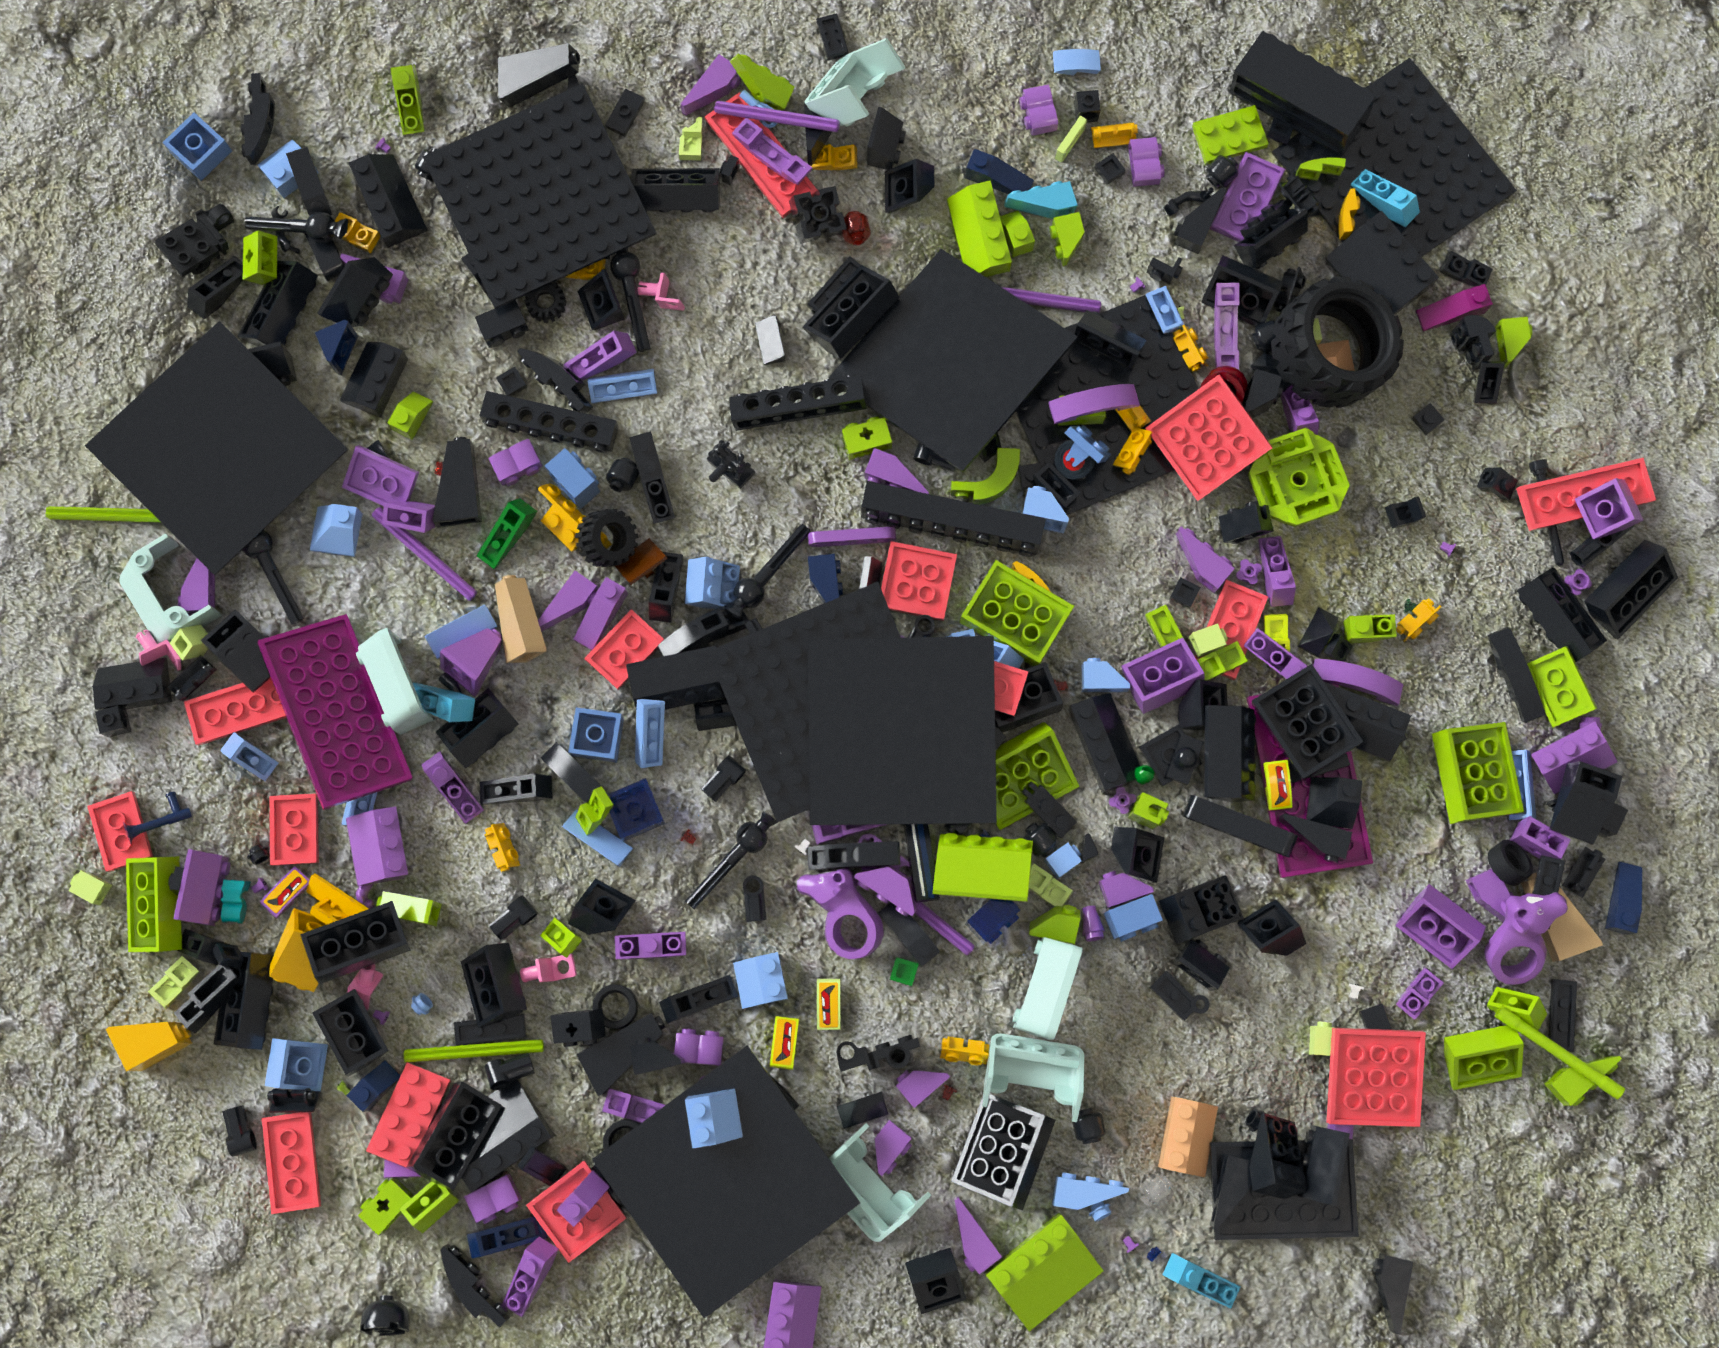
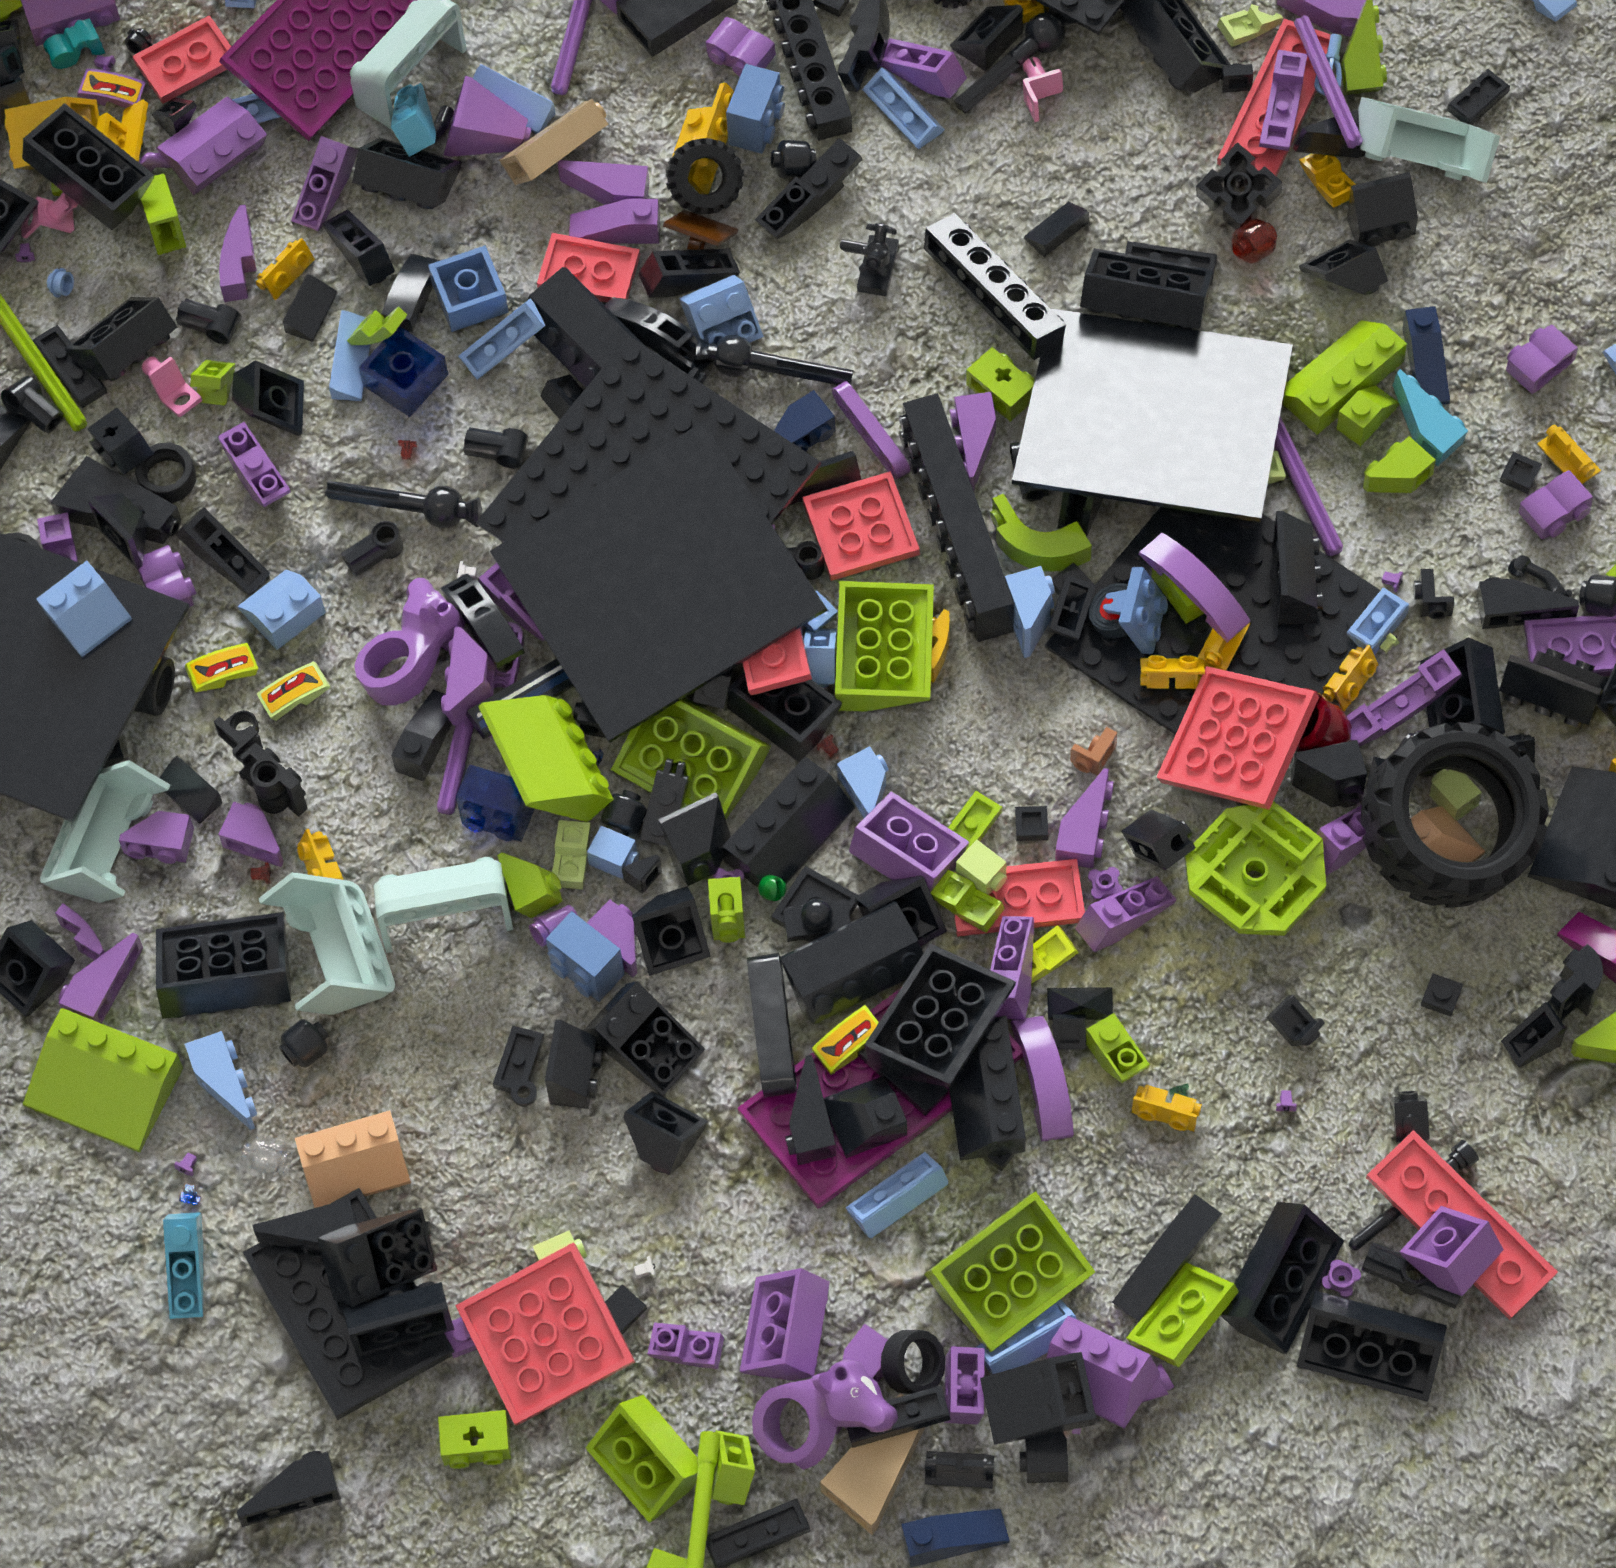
camera: 65 degrees right, 15 degrees down
green slope [477,498,538,569] -> none
green plate [890,957,918,986] -> none
yellowish green tile [1055,115,1087,162] -> none
black brick [1074,90,1101,123] -> none
light blue plate [1089,1201,1112,1222] -> none
none -> medium lavender slope [55,903,105,960]
none -> black slope [152,98,197,137]
none -> medium lavender slope [219,204,257,302]
none -> black slope [283,274,338,342]
none -> lime brick [438,1410,511,1469]
none -> black slope [658,792,731,886]
none -> light blue slope [845,1152,948,1238]
none -> nougat bracket [1070,727,1117,776]

